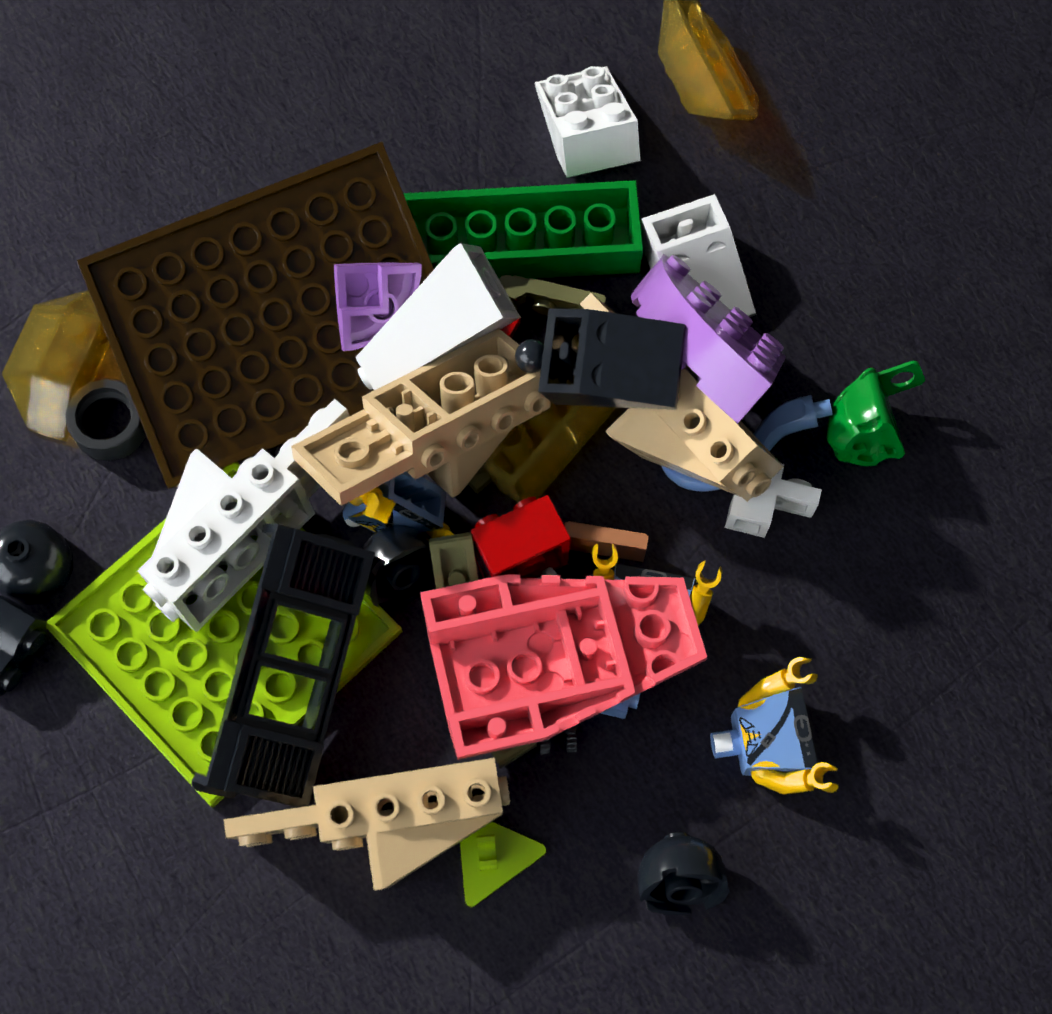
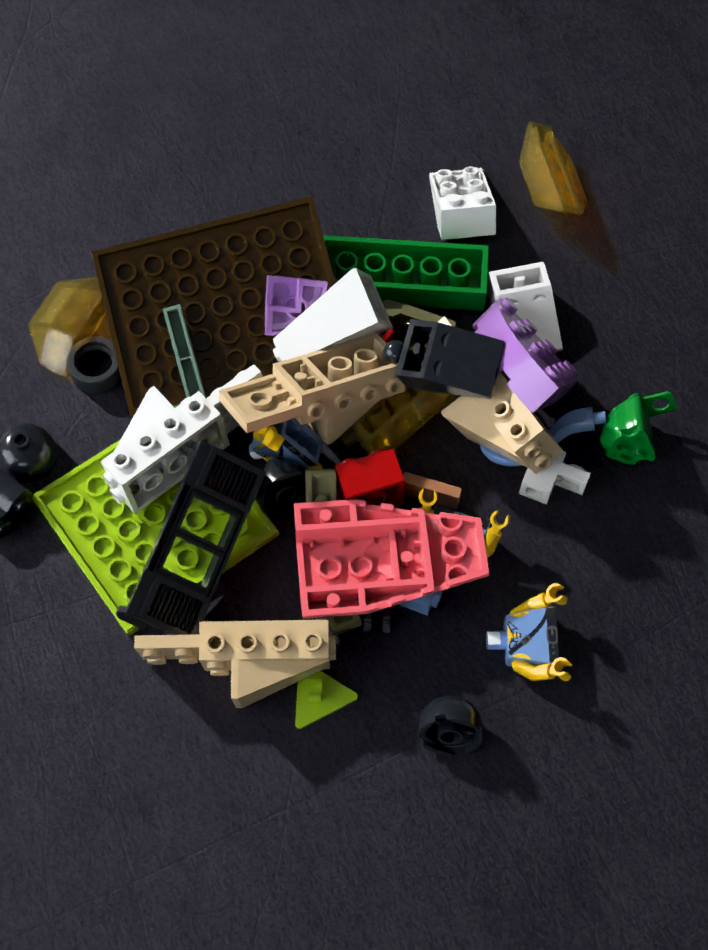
camera: 10 degrees right, 5 degrees down
none -> sand green piece [163,304,207,398]

